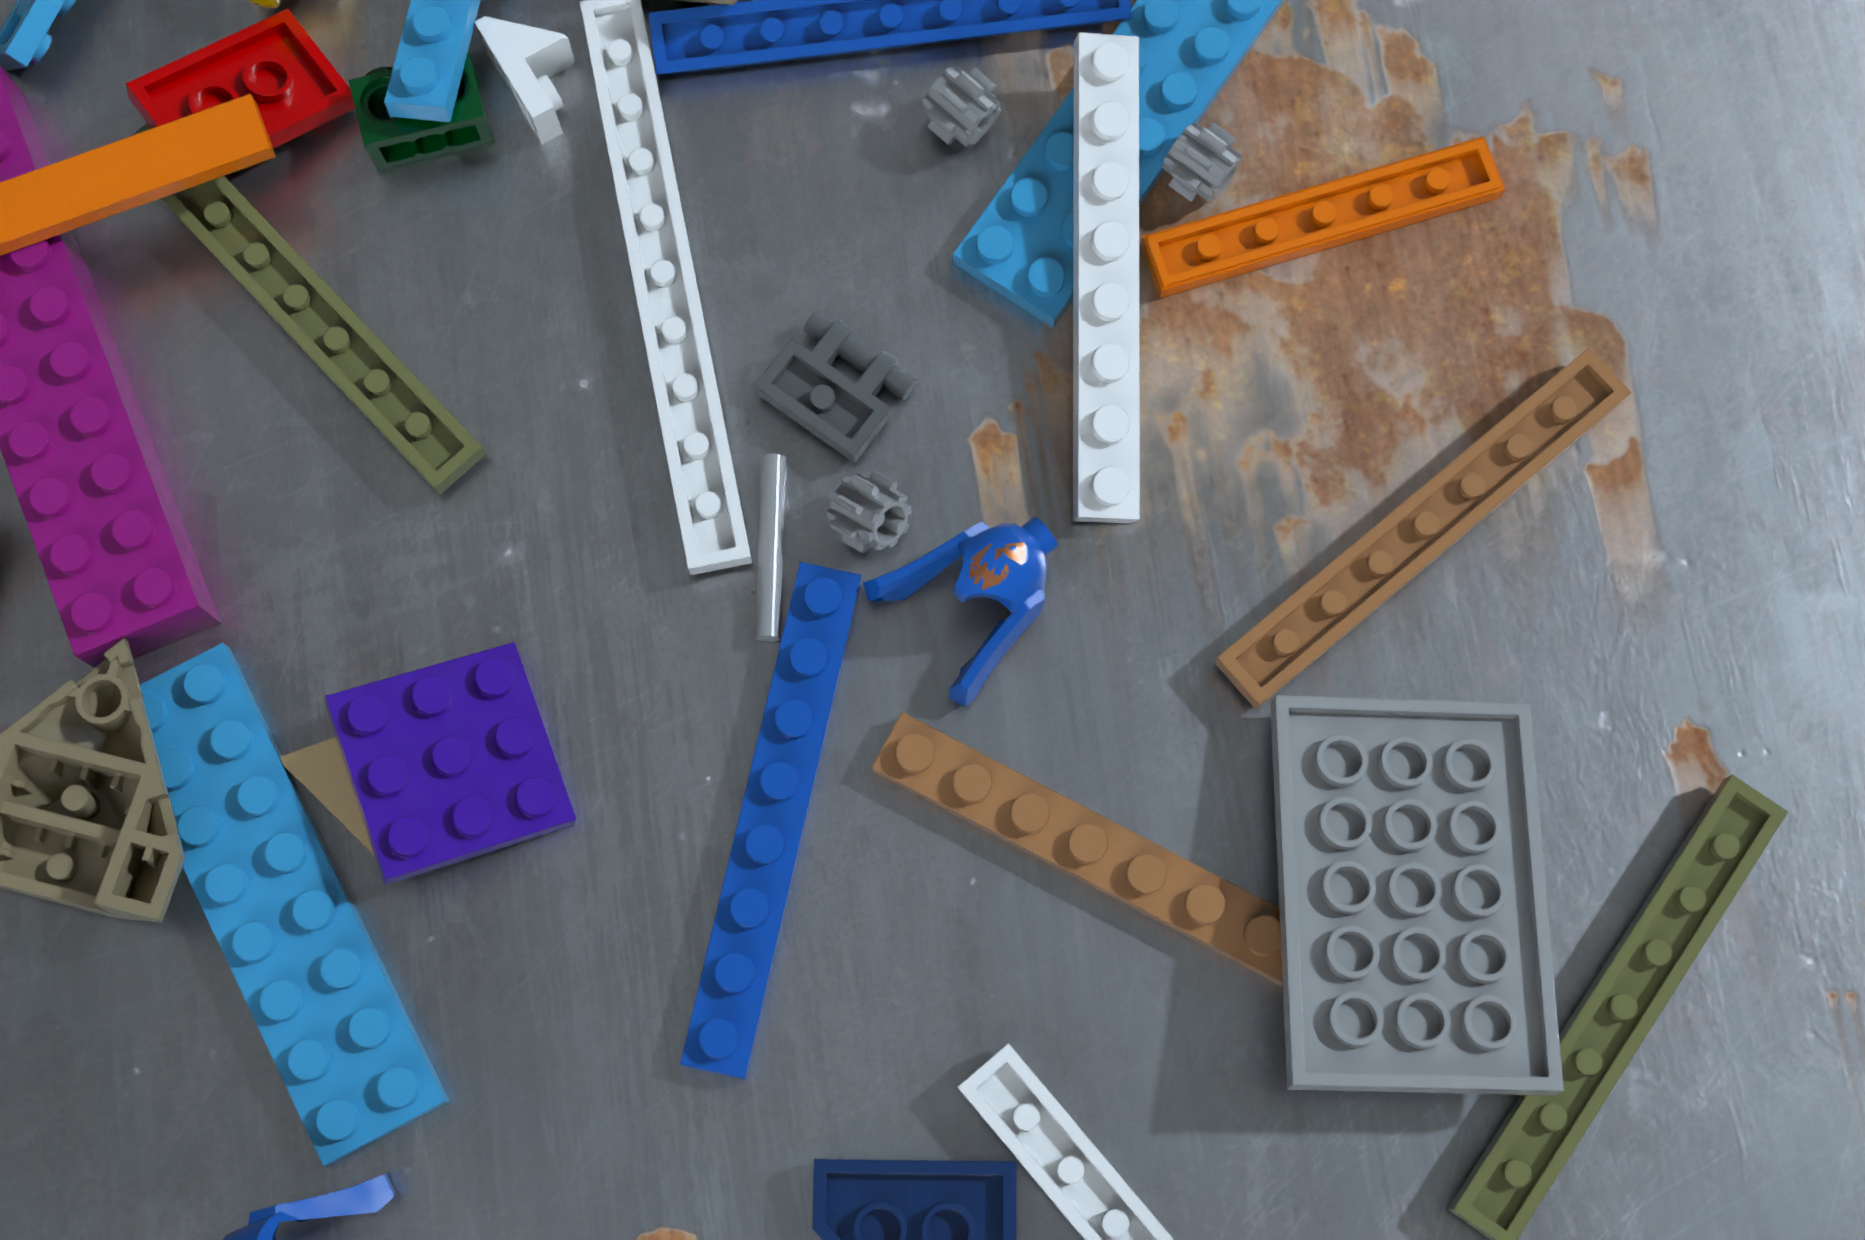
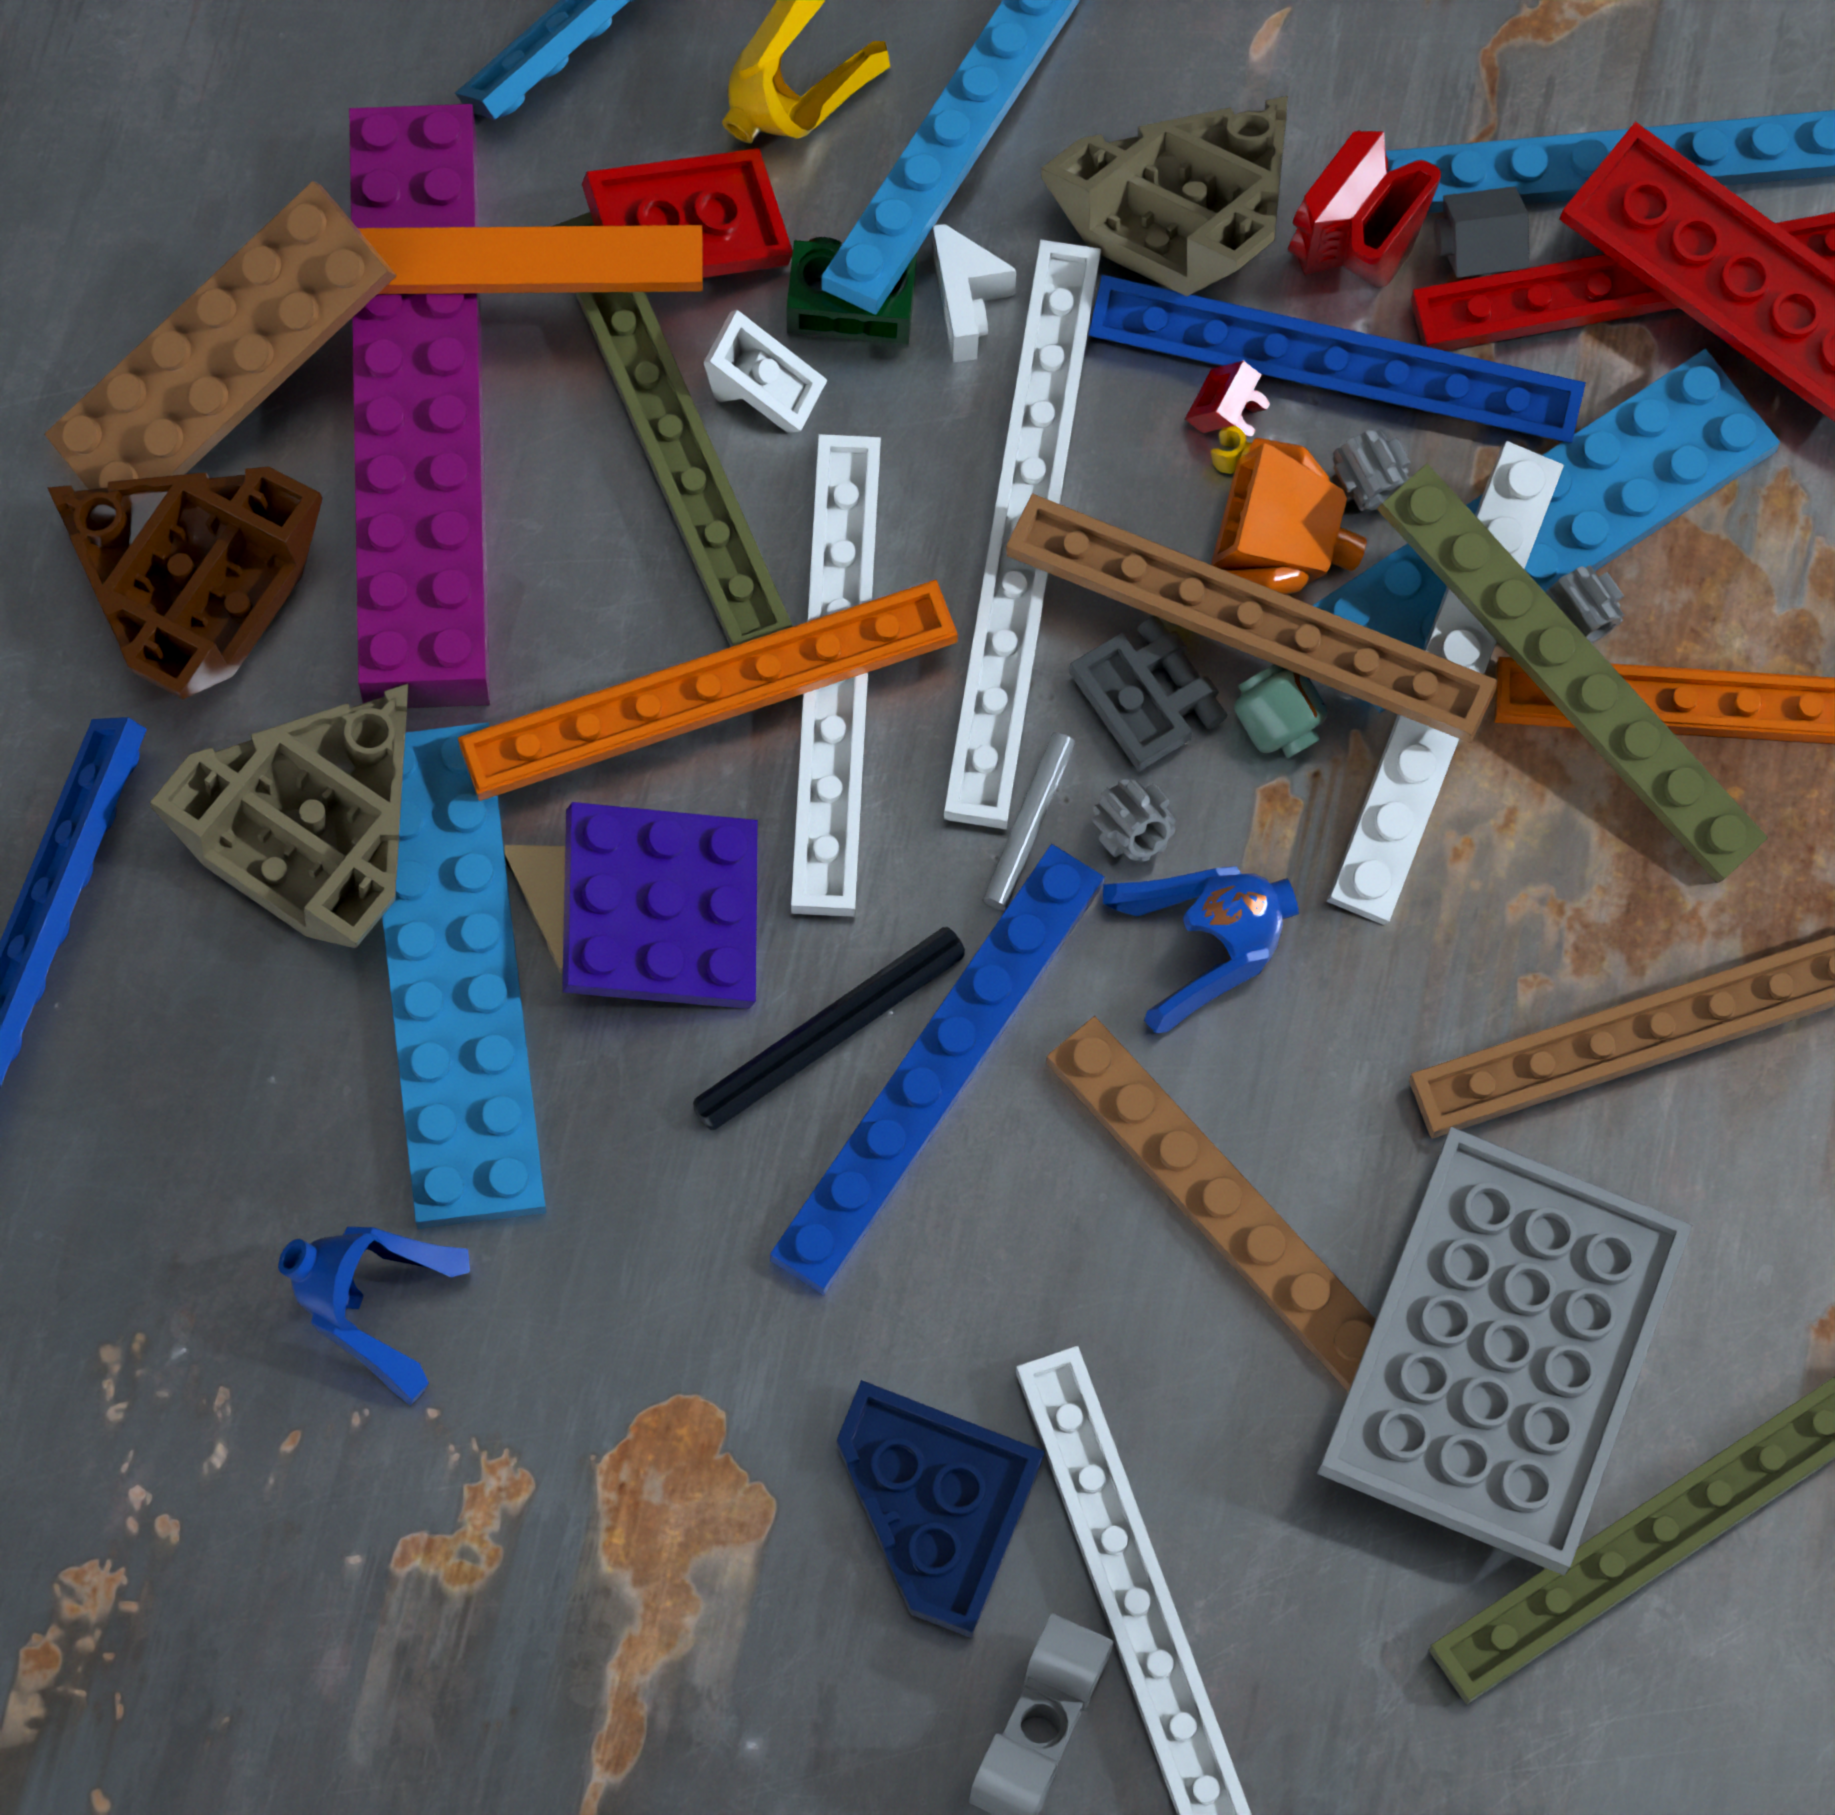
camera: 20 degrees right, 5 degrees down
none -> orange tile [458,579,958,801]
none -> black axle [693,927,965,1130]
none -> white slope [704,310,827,433]
none -> white plate [791,434,881,917]
none -> medium nougat plate [1006,493,1497,743]
none -> red tile [1184,361,1269,438]
none -> orange torso [1211,426,1367,595]
none -> sand green head [1234,664,1328,759]
none -> olive plate [1377,463,1768,883]

